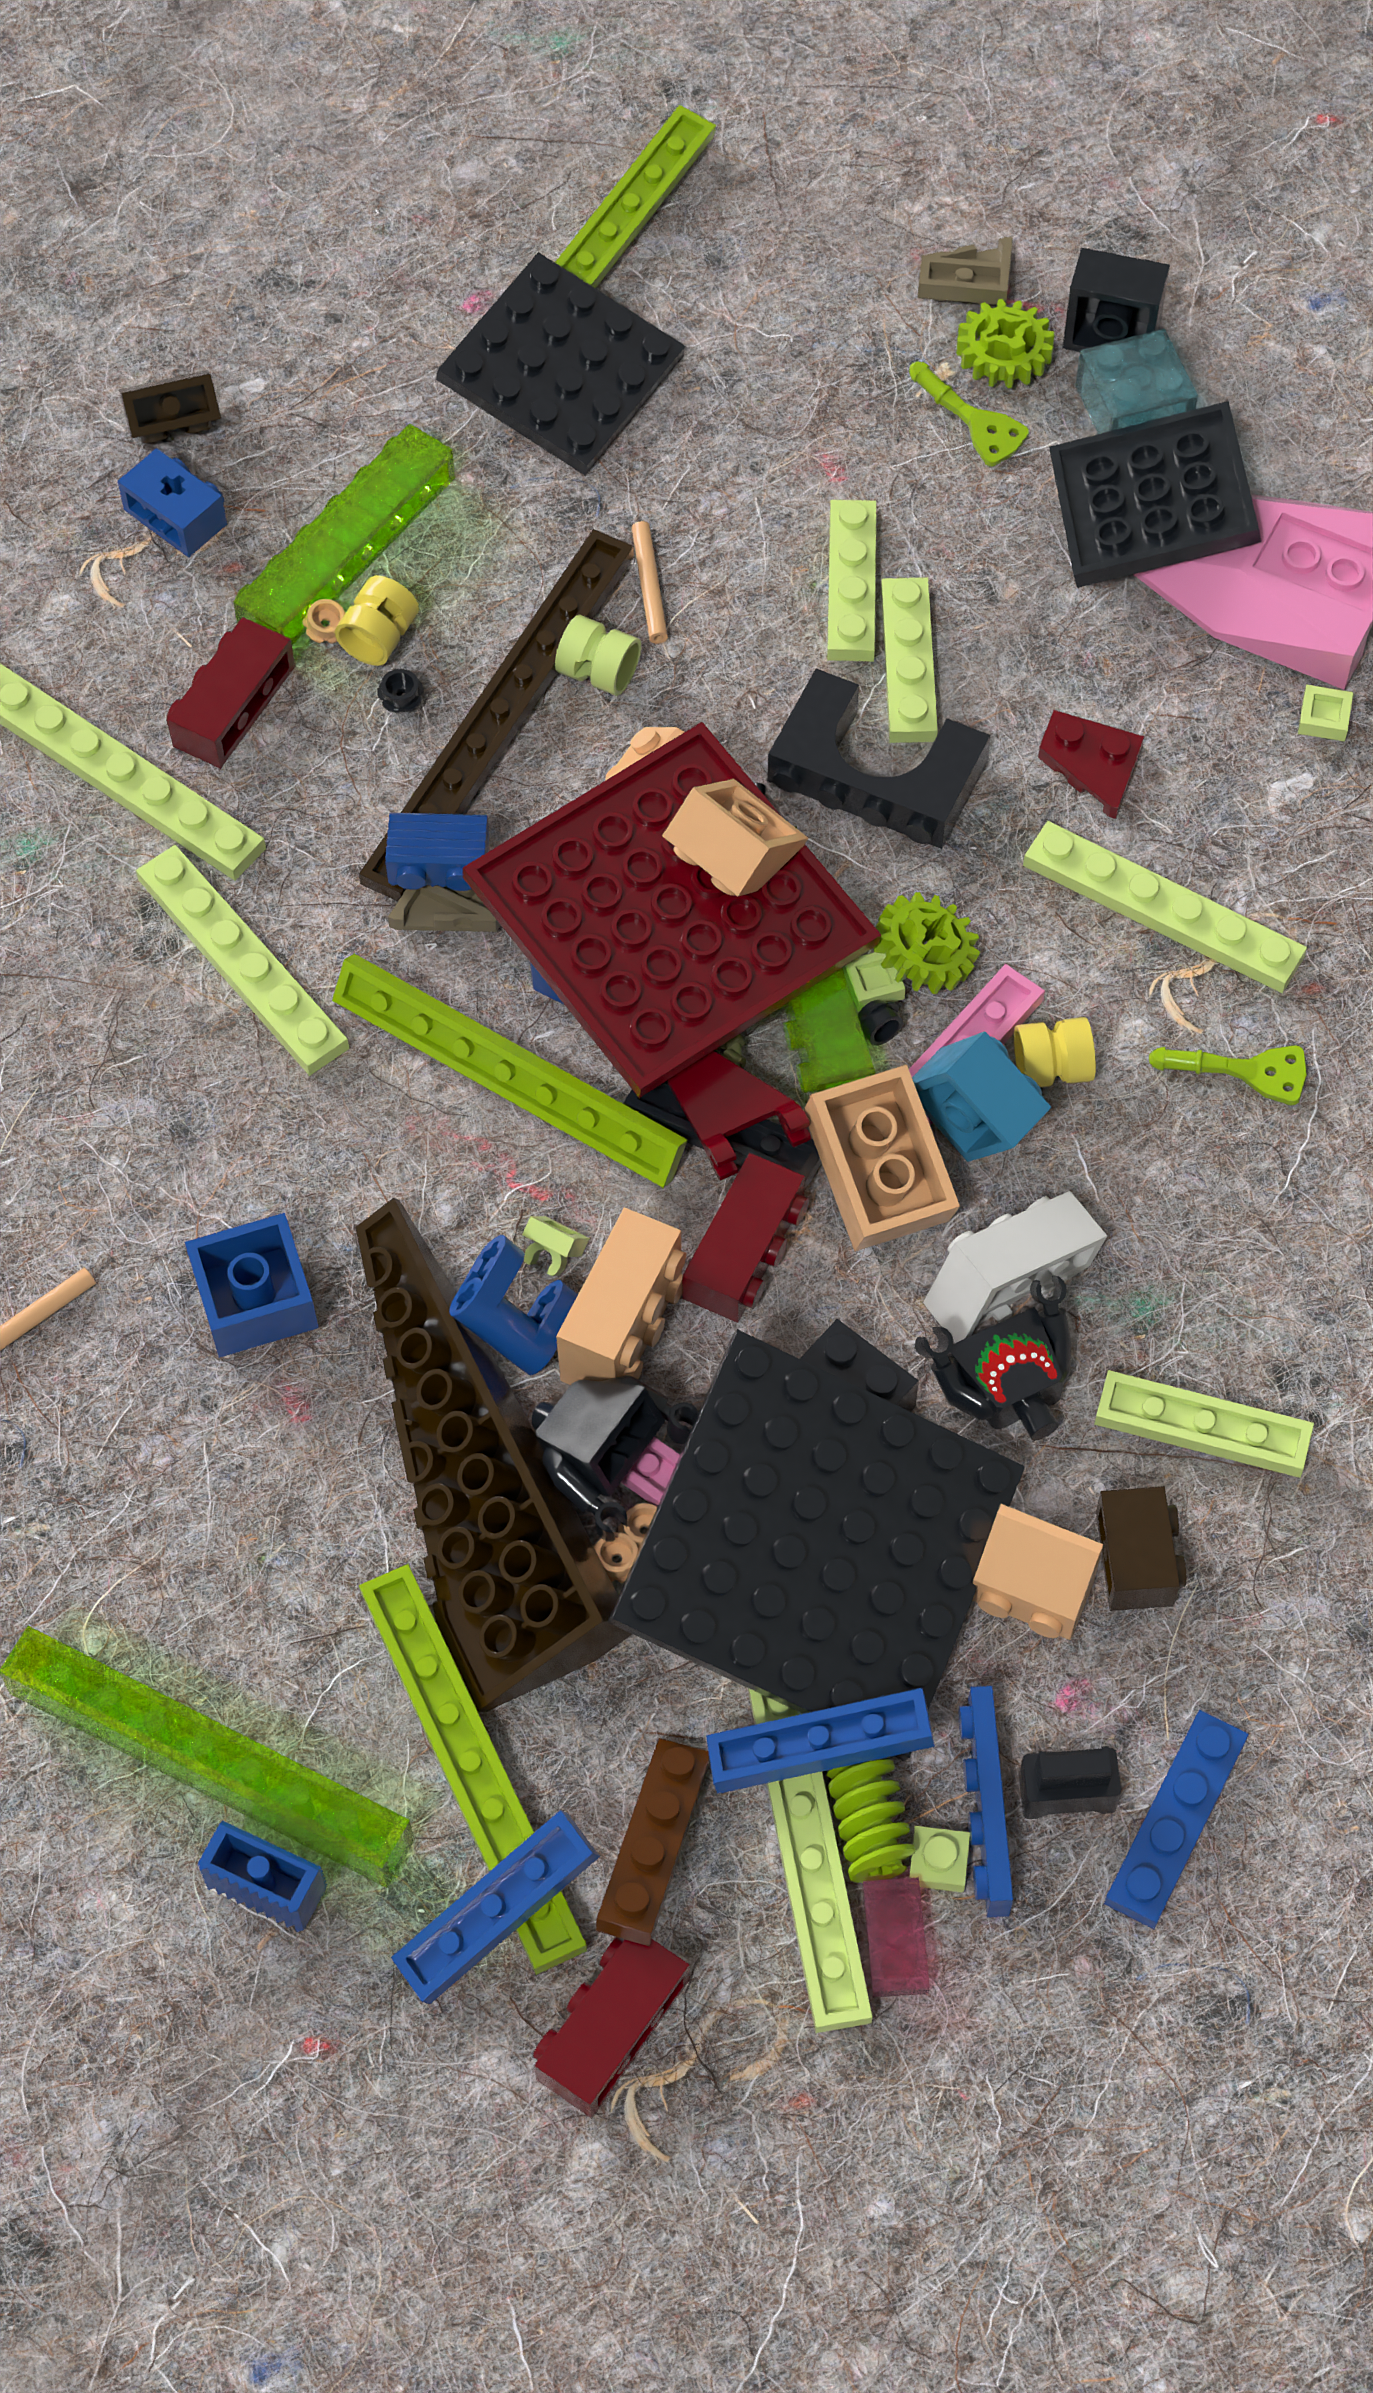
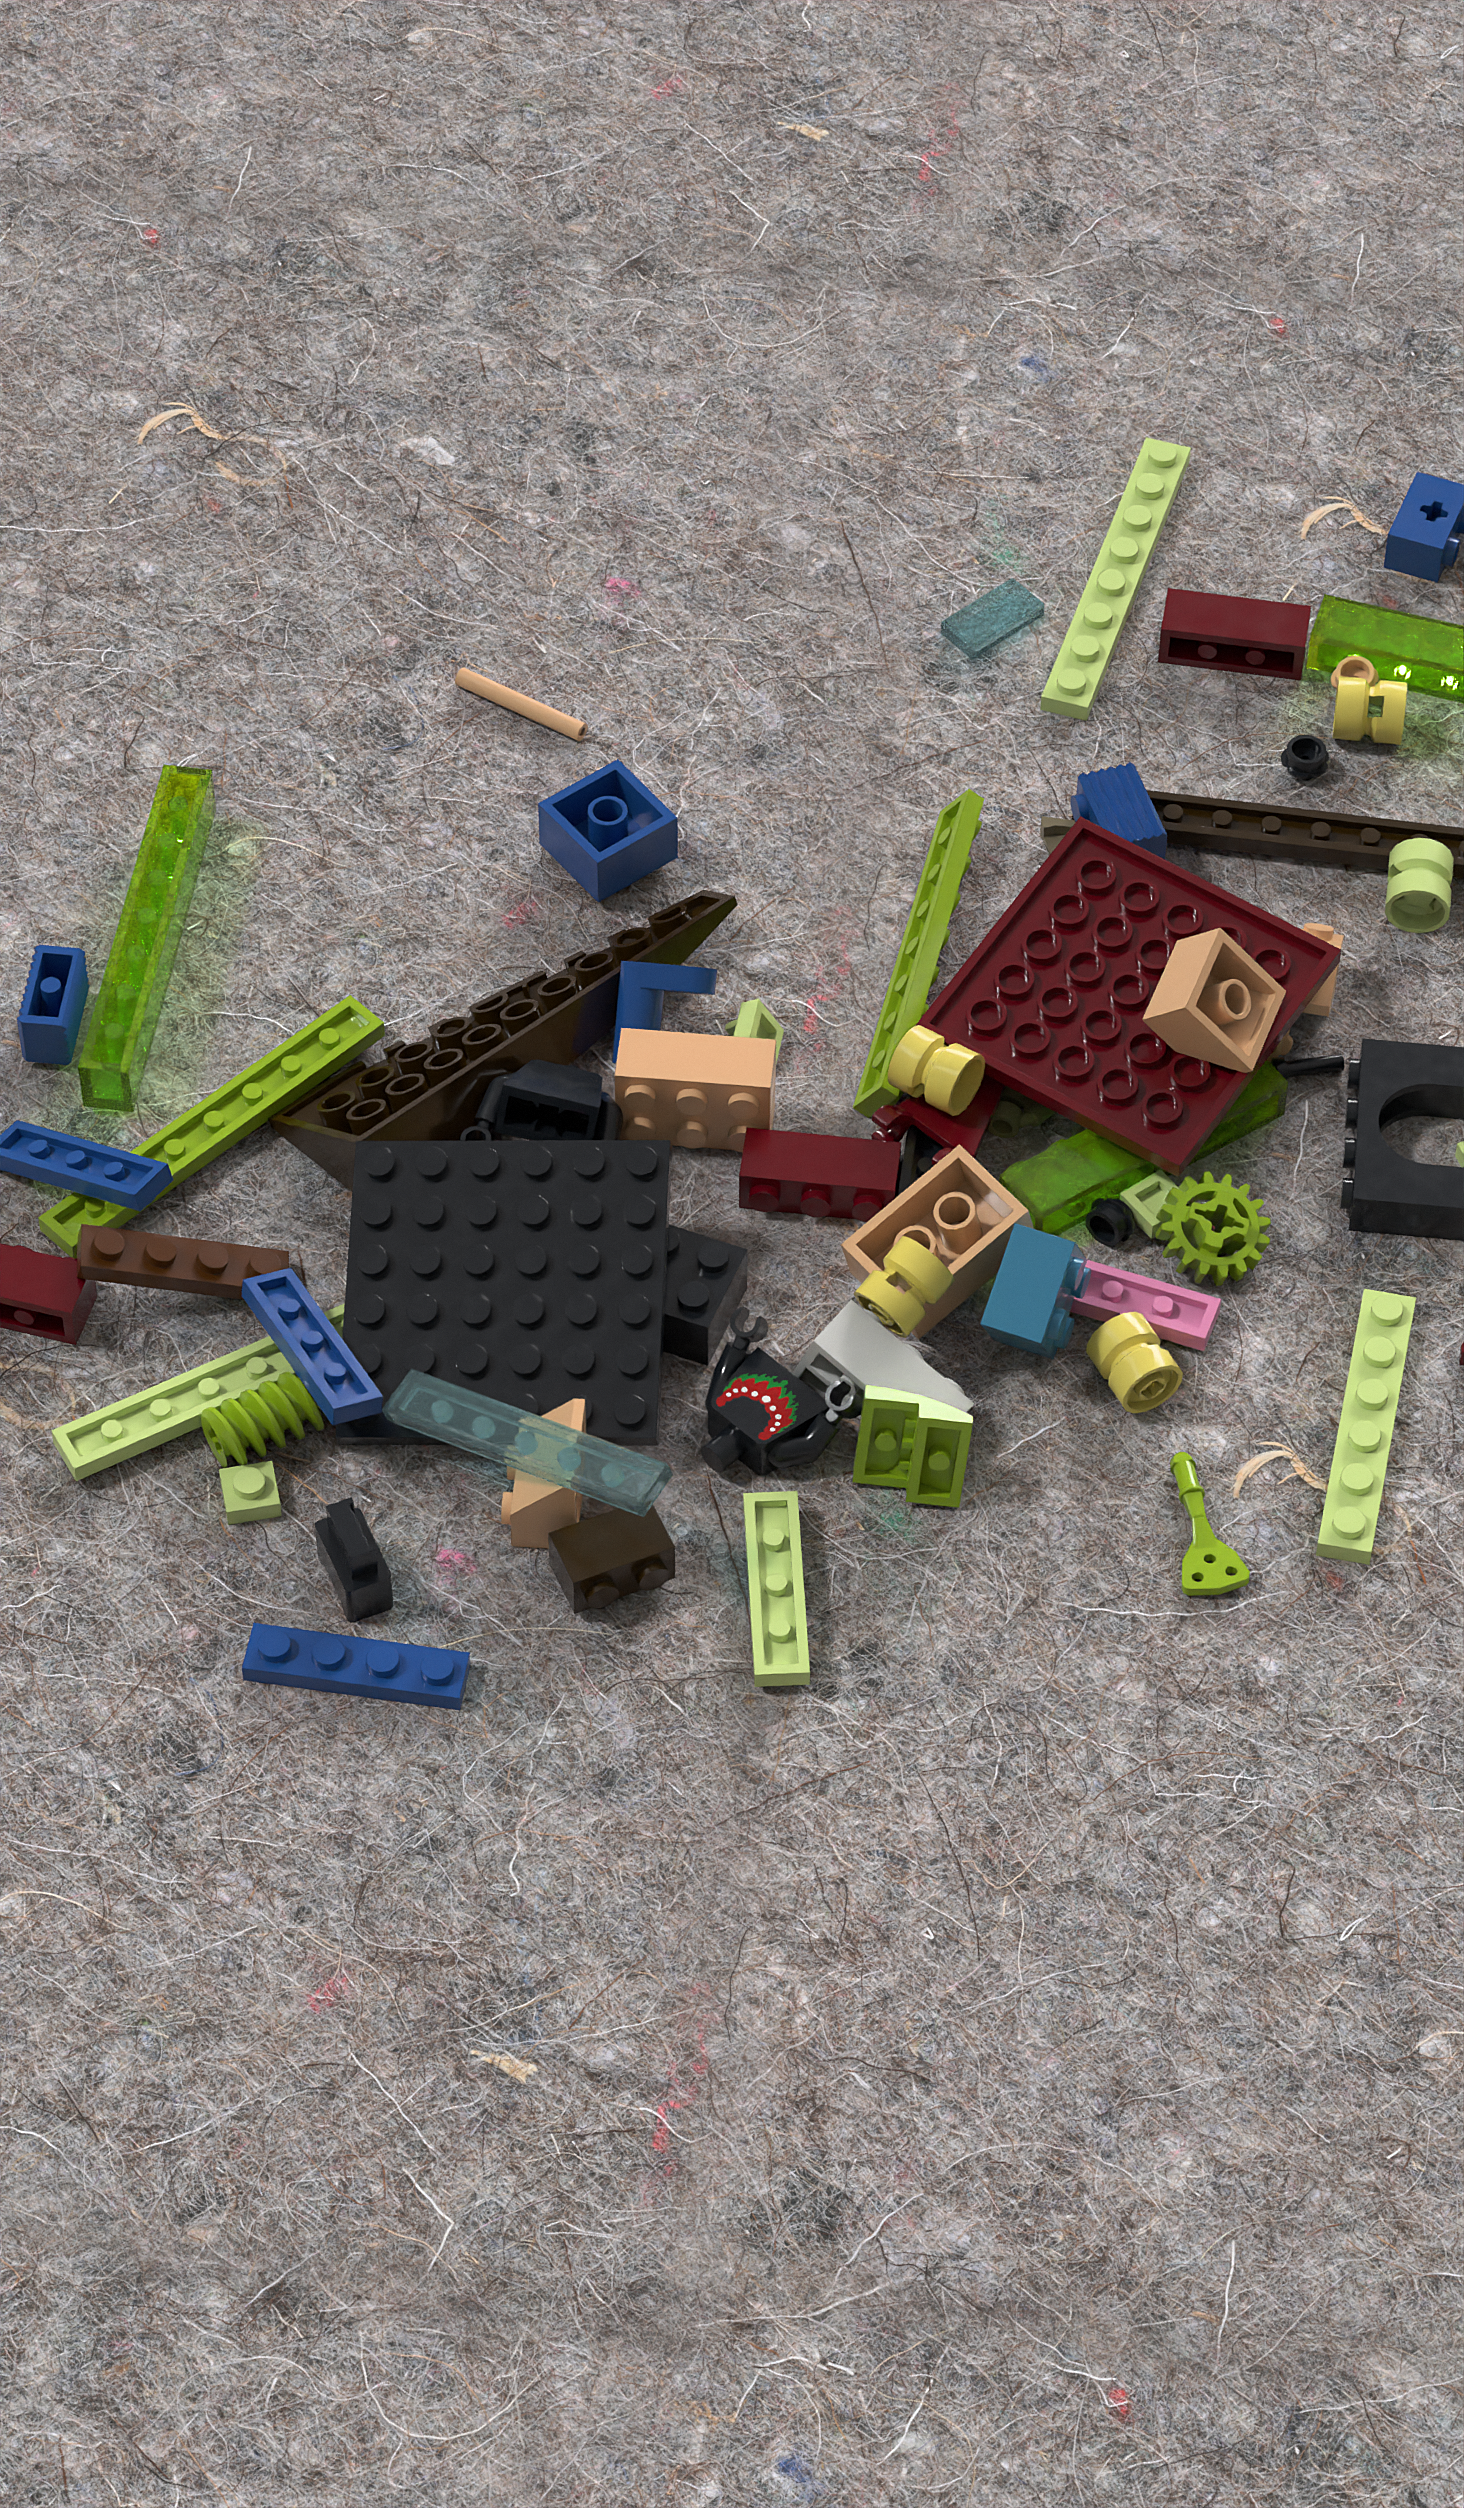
camera: 70 degrees right, 10 degrees down
yellowish green plate [136,845,349,1076] -> none
clear pink plate [862,1877,930,1998] -> none
blue plate [958,1686,1013,1918] -> none
none -> clear light blue tile [382,1369,673,1517]
none -> lime slope [852,1385,973,1508]
none -> light yellow wheel [854,1236,955,1338]
none -> light yellow wheel [887,1025,985,1116]
none -> clear light blue tile [941,577,1044,660]

